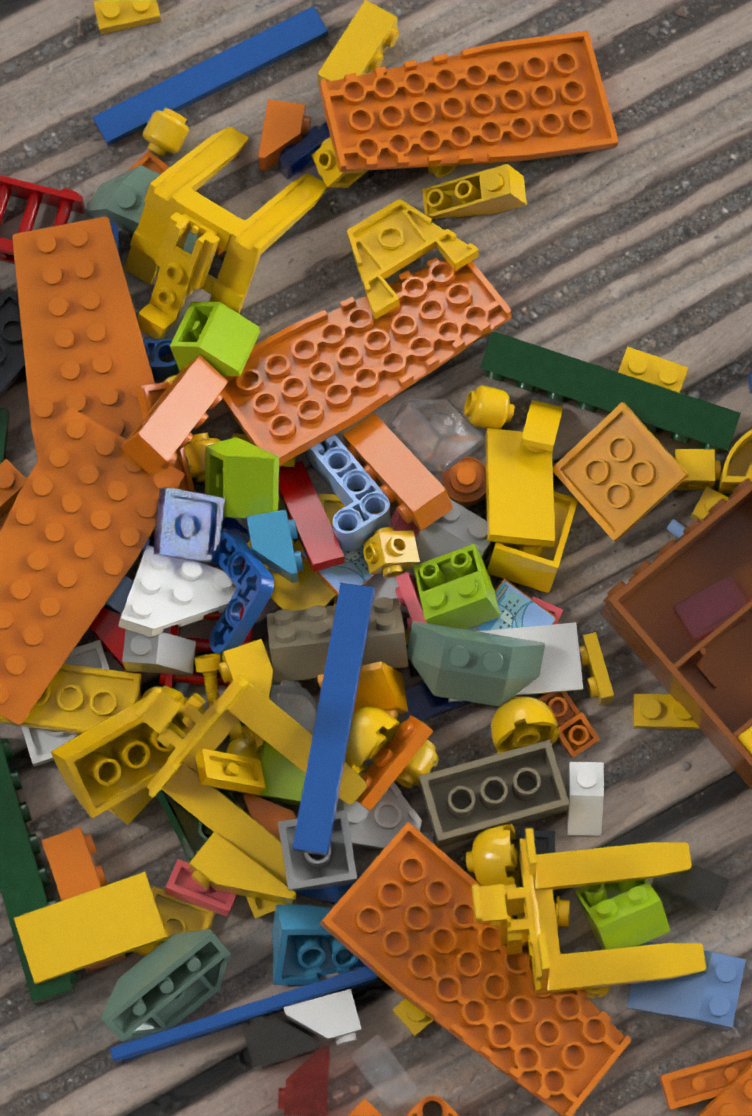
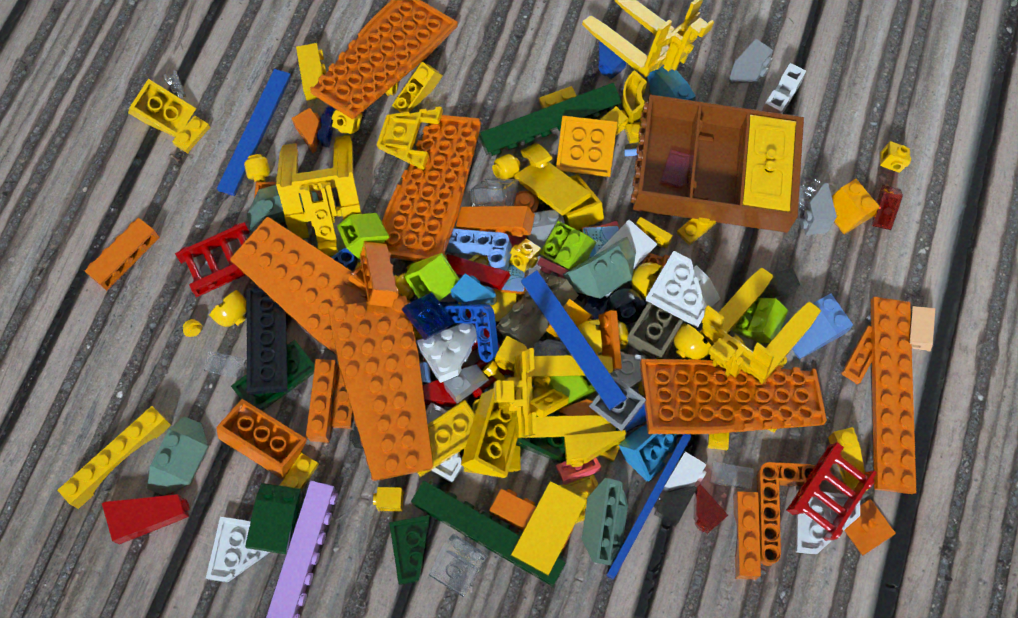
camera: 40 degrees left, 5 degrees down
none -> black cylinder [607,288,646,325]
none -> white plate [646,251,707,328]

